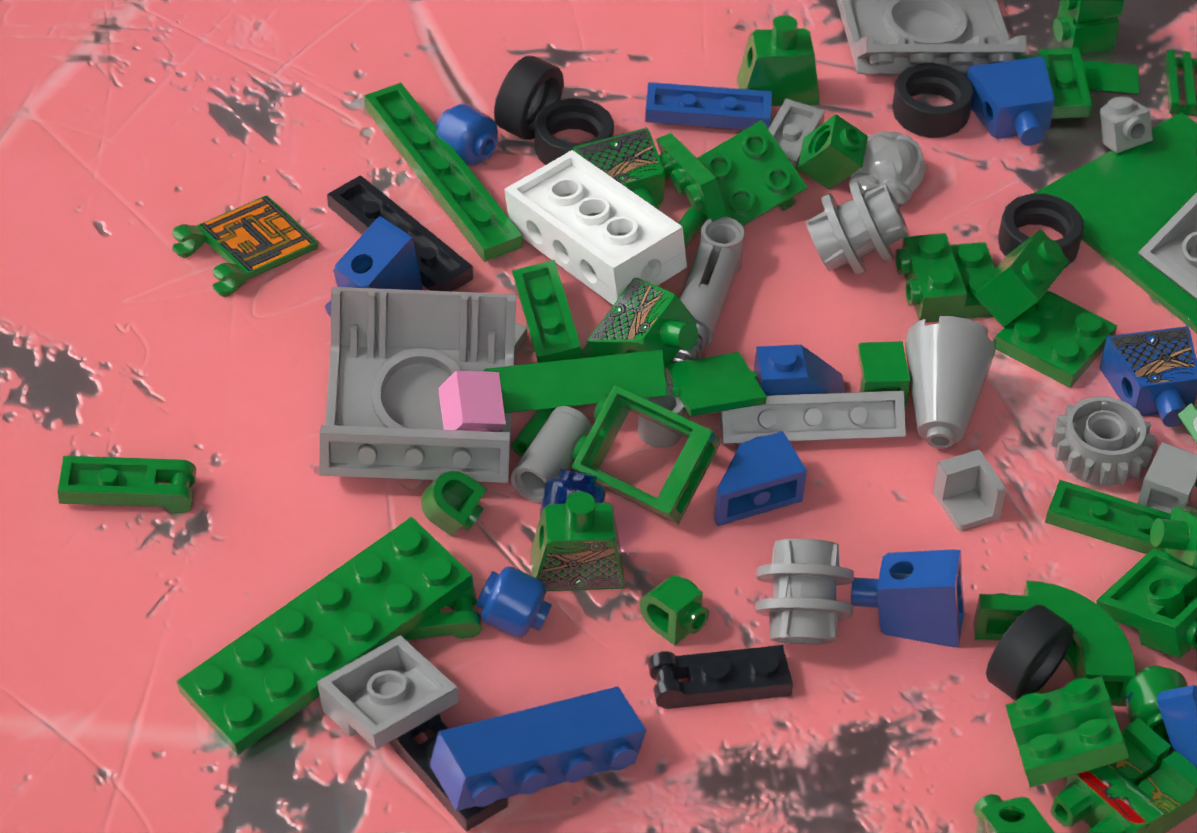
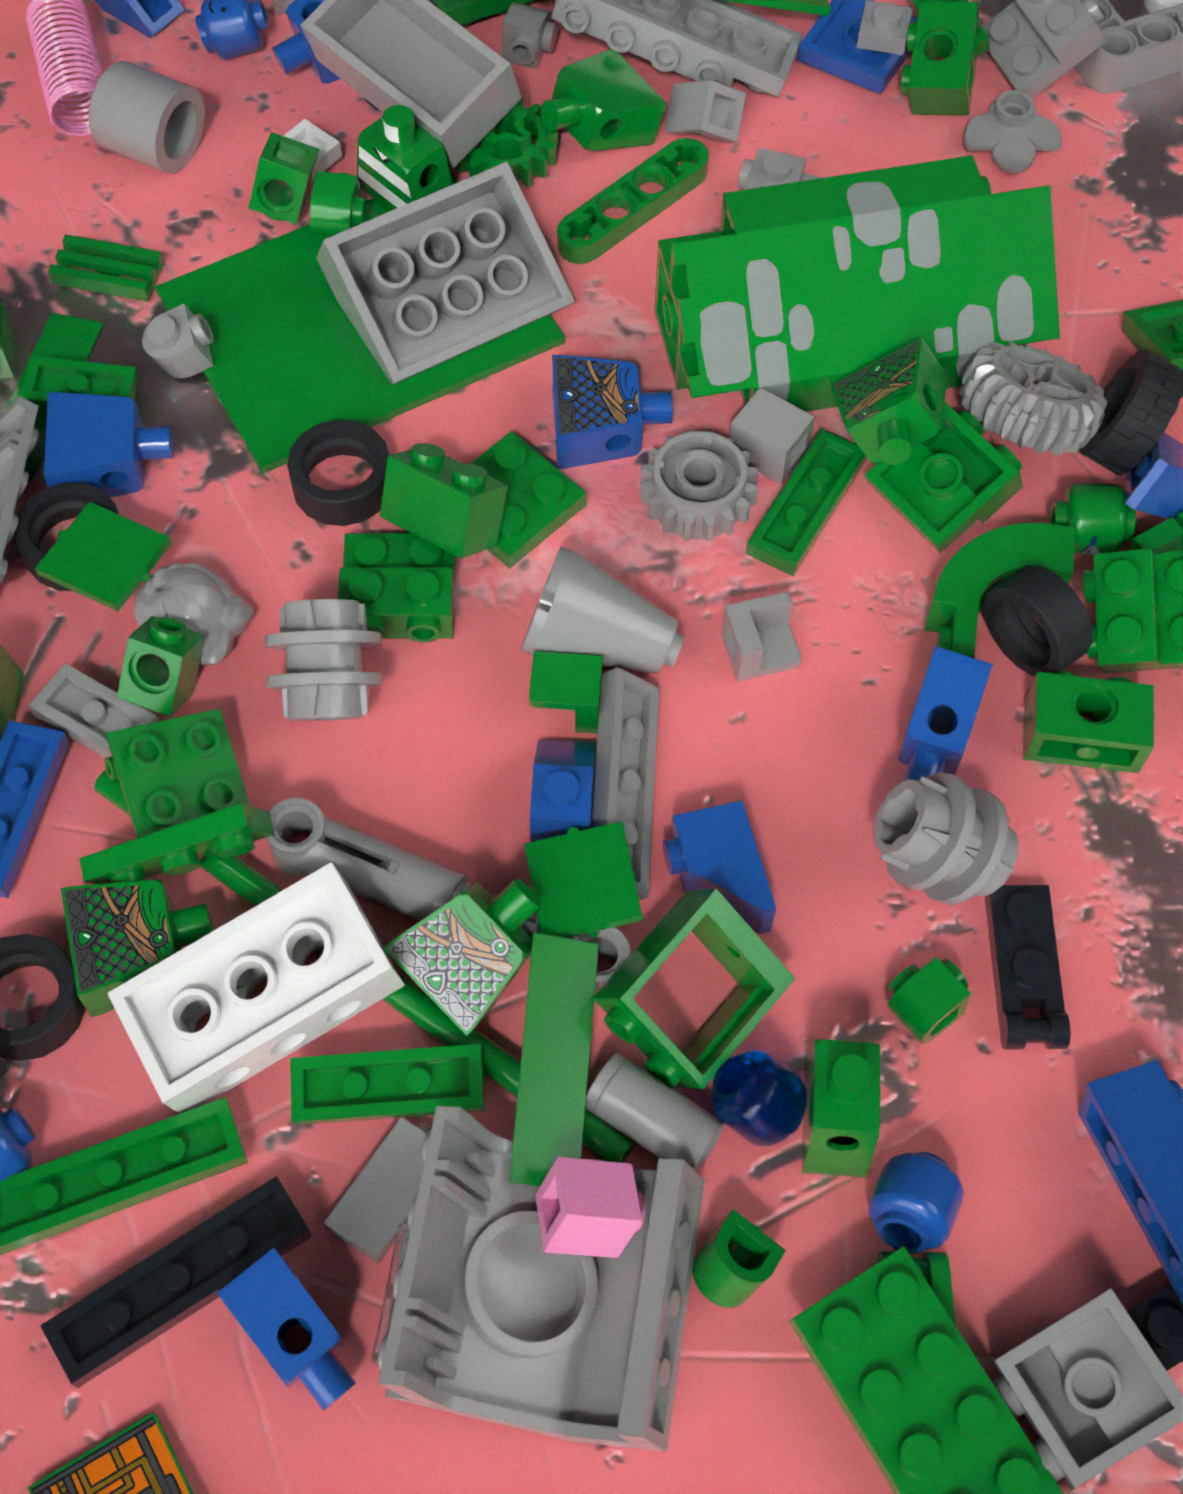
camera: 80 degrees left, 15 degrees up
none -> green piece [35,502,172,611]
none -> green brick [1023,671,1154,773]

